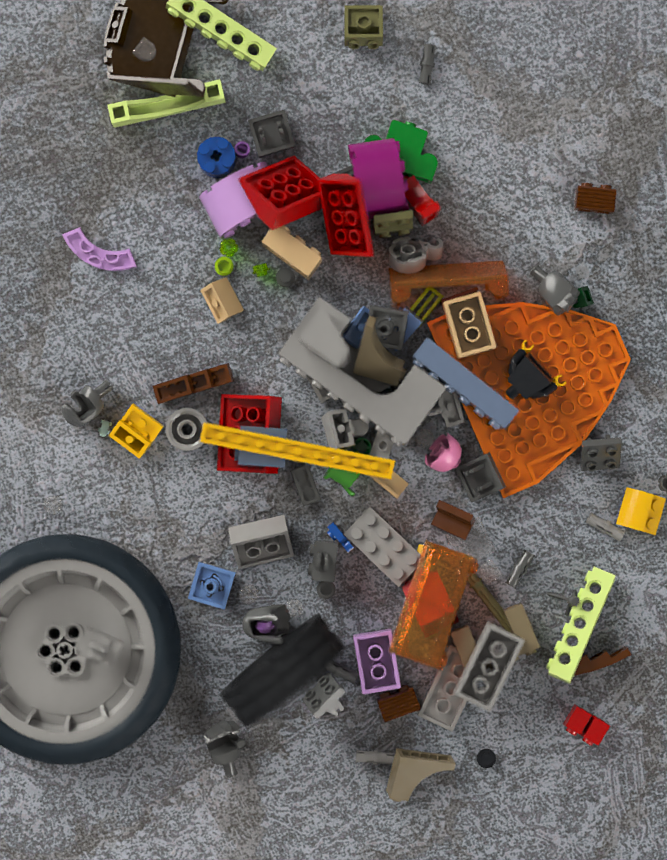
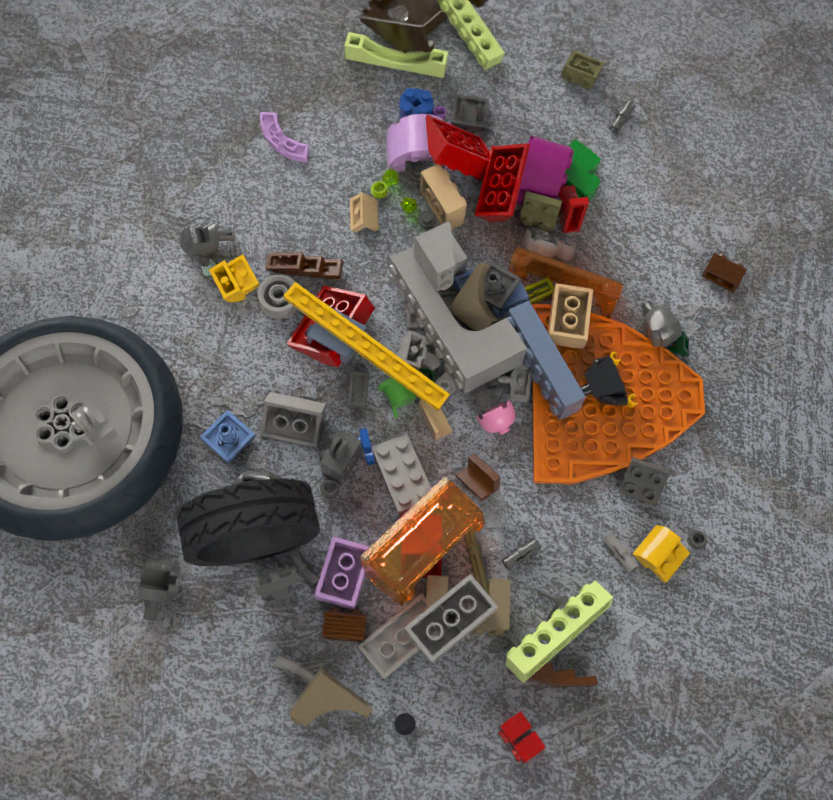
camera: 20 degrees right, 20 degrees down
dark grey plate [455,452,506,503] -> none

